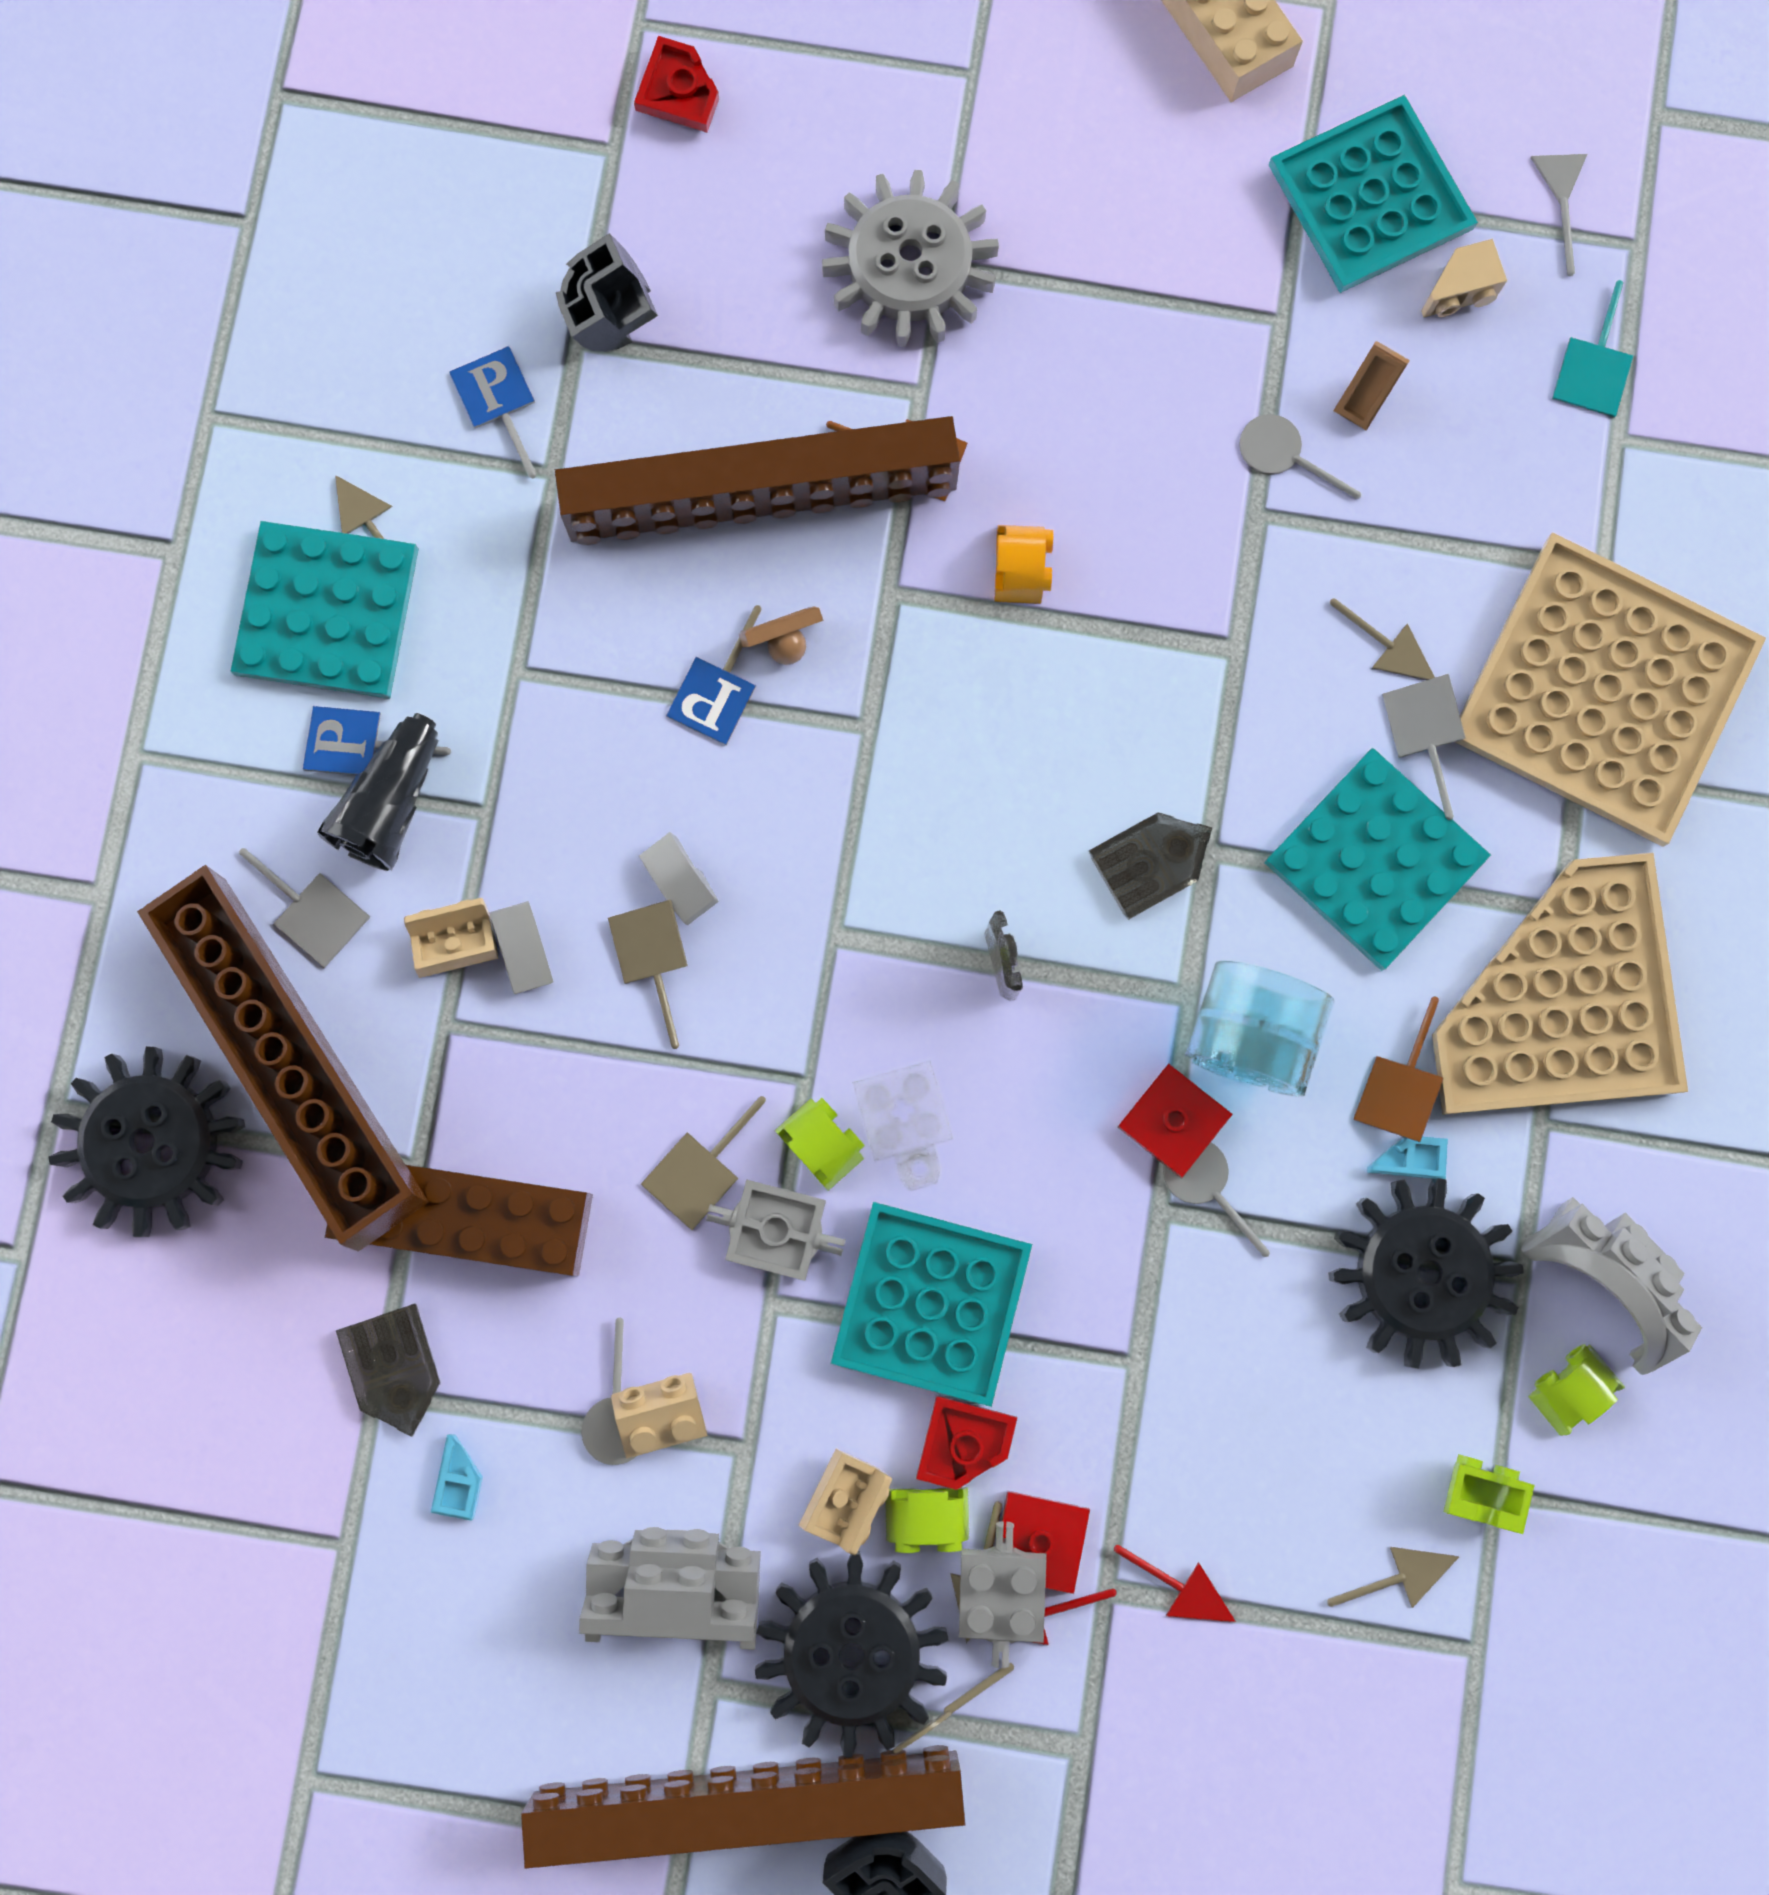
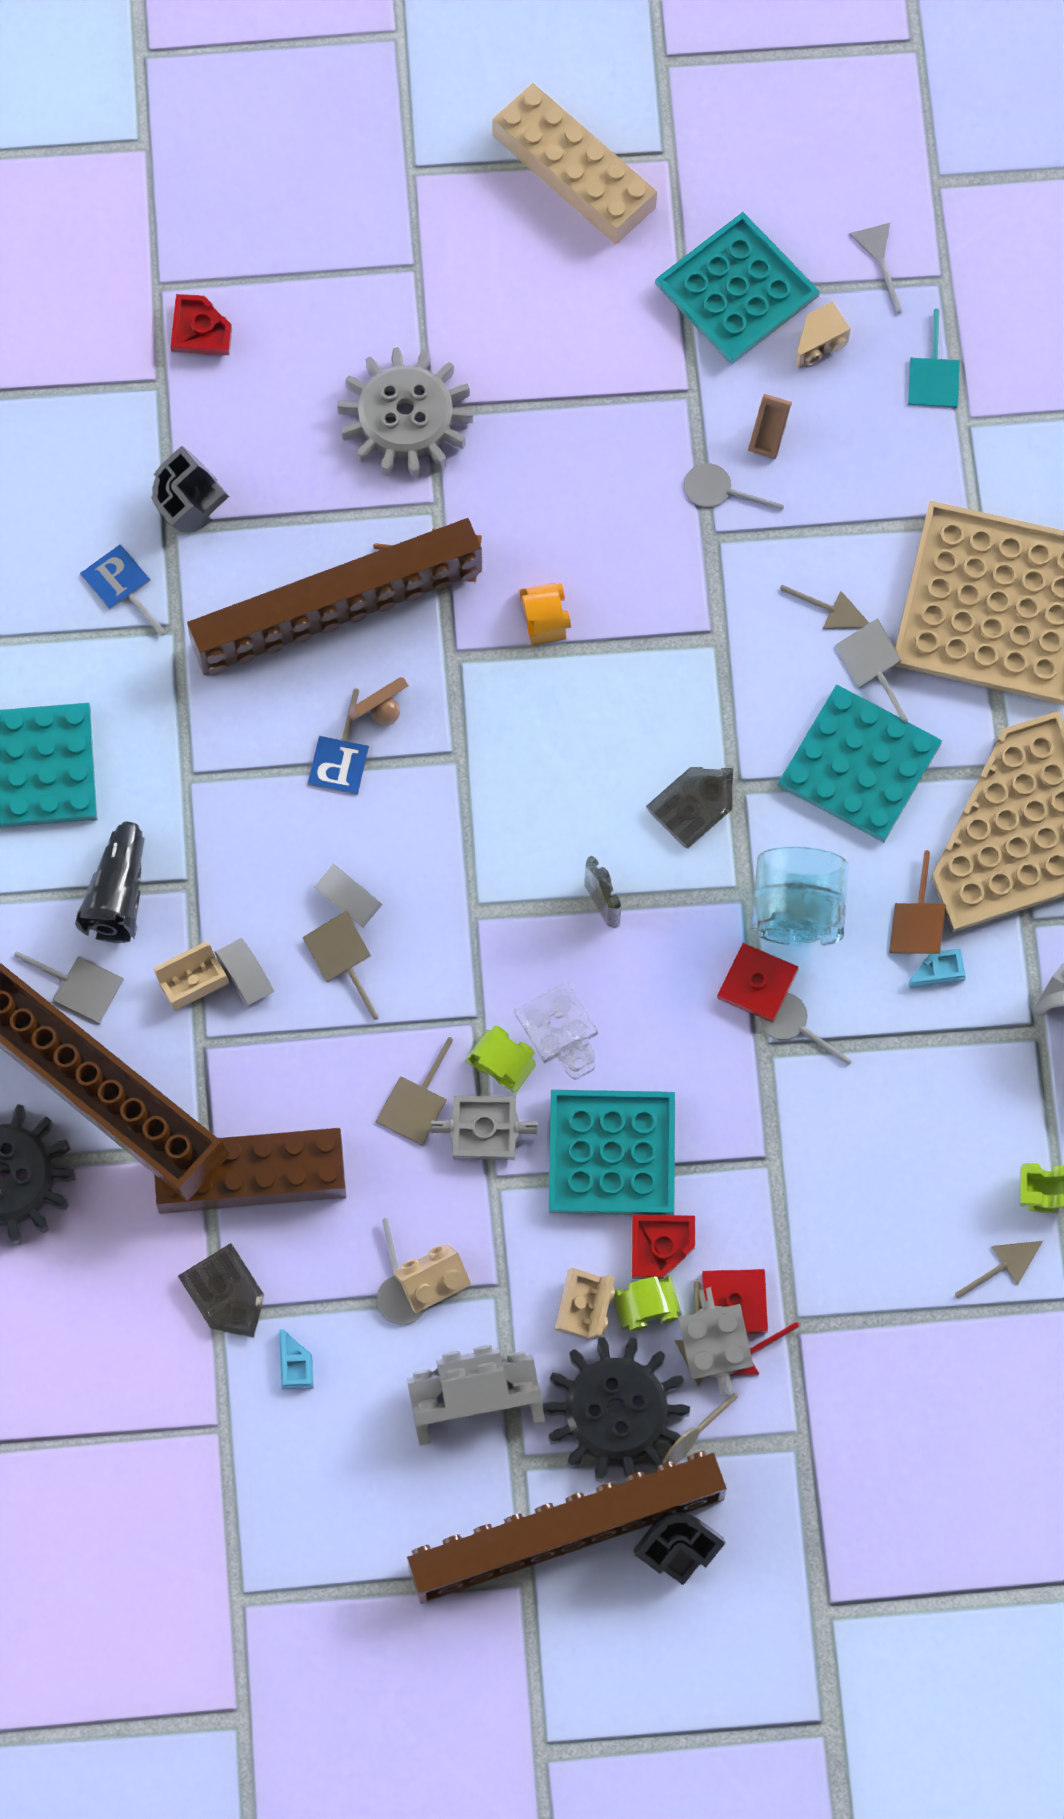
camera: 10 degrees left, 10 degrees down
blue piece [303,706,451,775] -> none
dark tan piece [335,475,393,539] -> none
red piece [1114,1545,1236,1622] -> none
black gear [1328,1178,1524,1369] -> none

